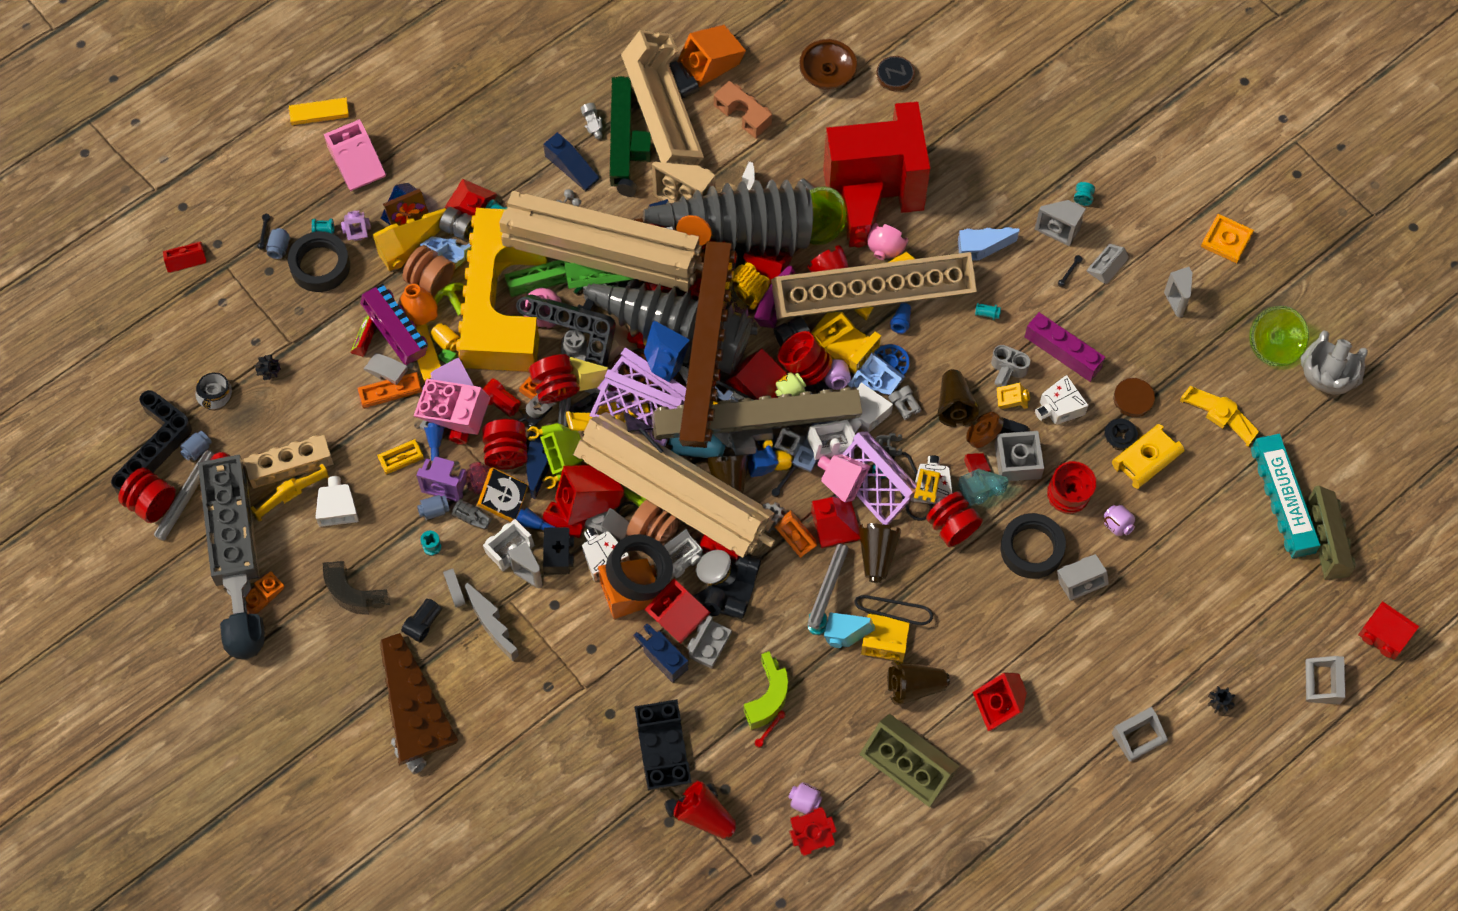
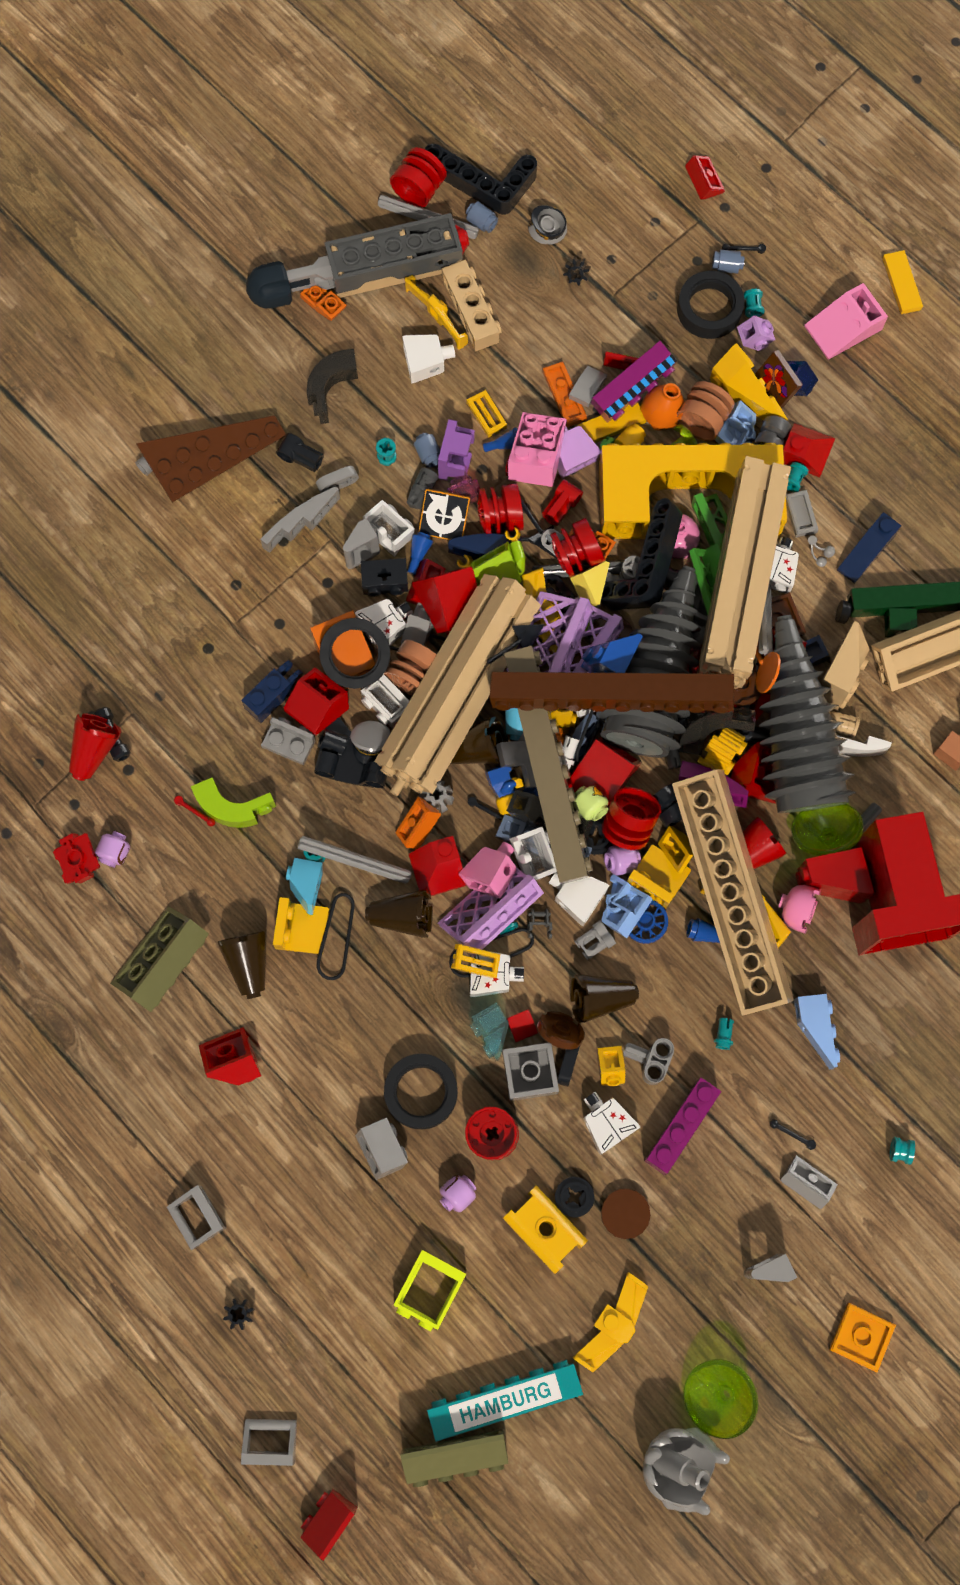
camera: 85 degrees right, 10 degrees up
light grey piece [580,103,603,140] -> none
black slope [634,699,692,791] -> none
red wheel [926,492,983,547] -> none
light grey slope [1035,200,1086,247] -> none
none -> neon yellow window [394,1250,466,1332]

